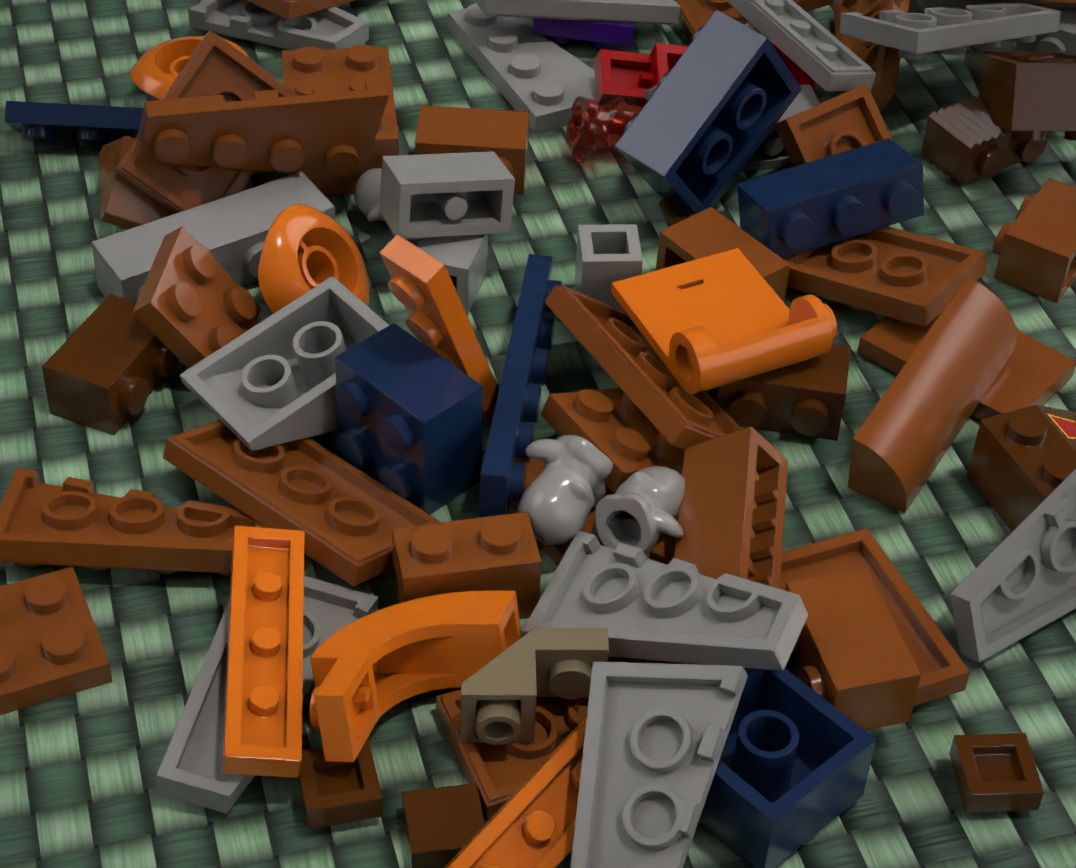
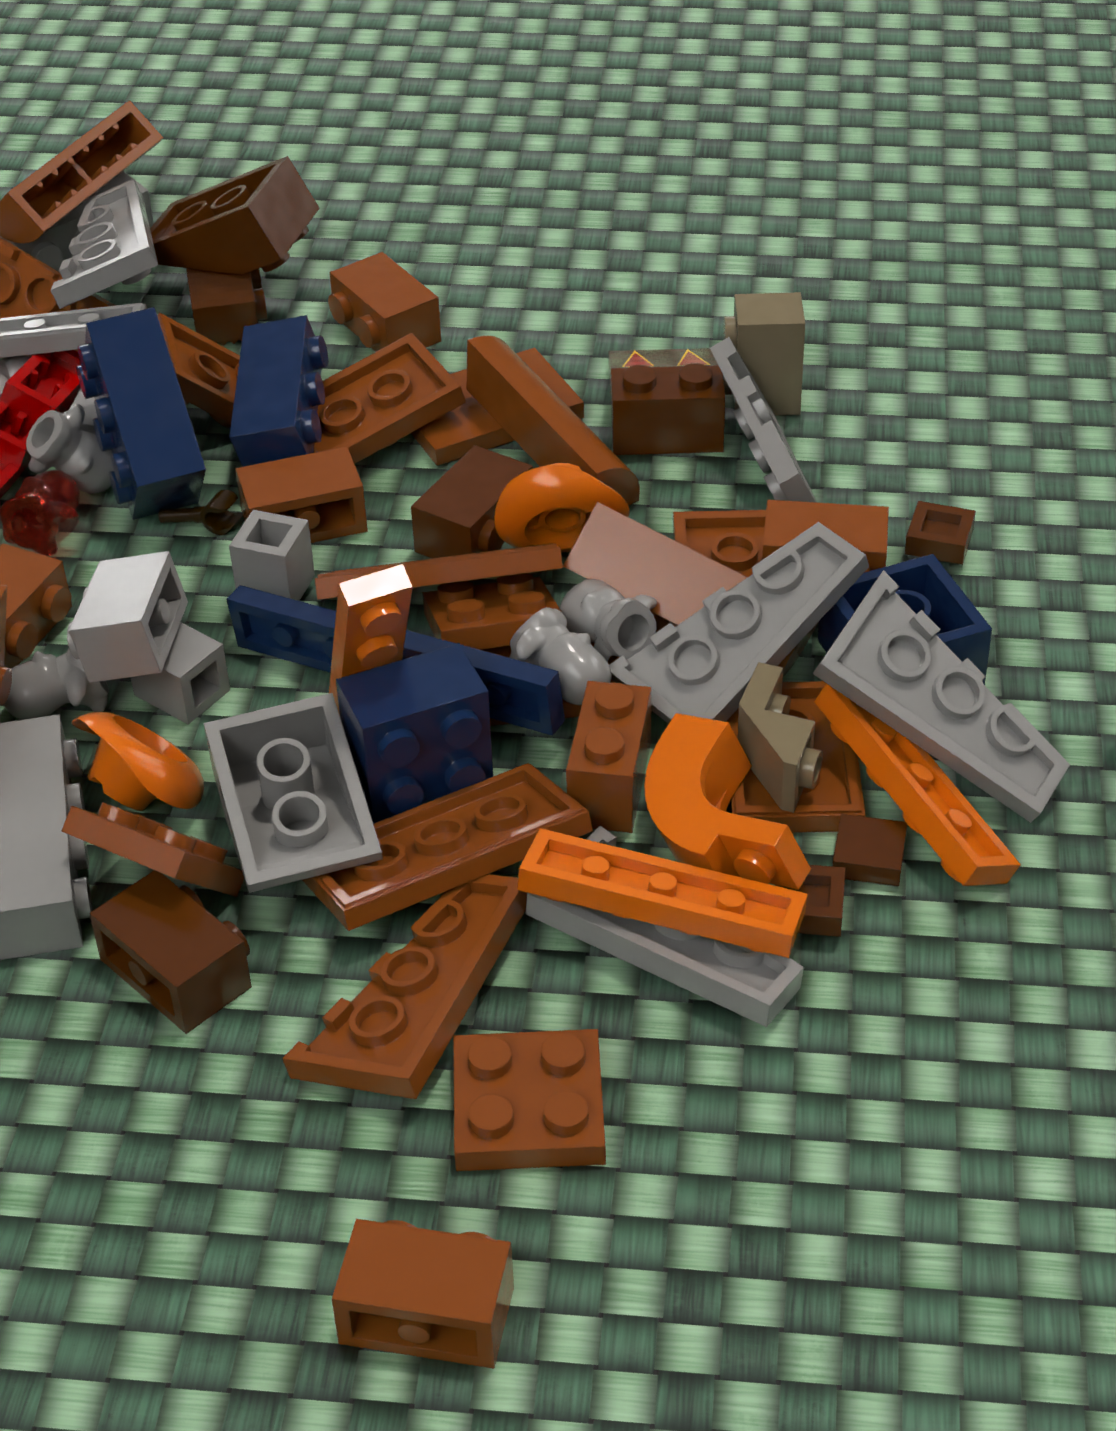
camera: 65 degrees left, 0 degrees up
orange door [611,248,837,394] -> none
none -> orange hat [494,463,630,553]

